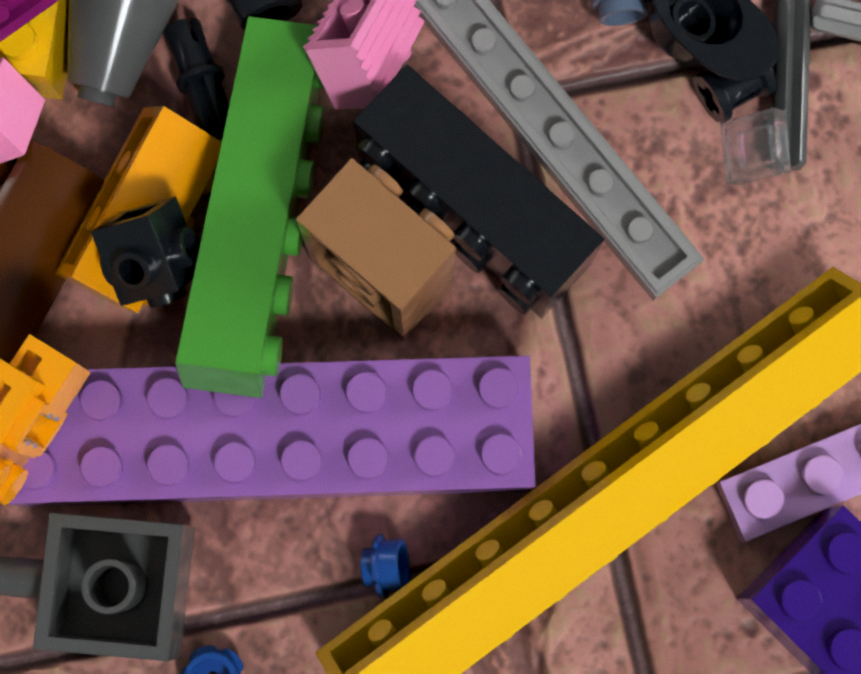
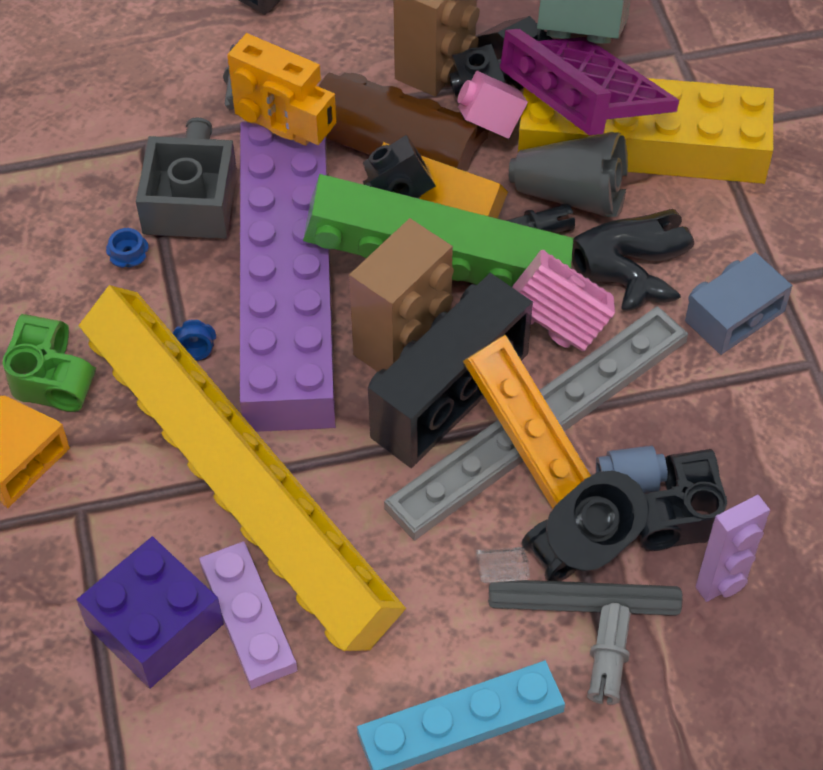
camera: 90 degrees right, 25 degrees down
none -> light orange tile [463,335,591,509]

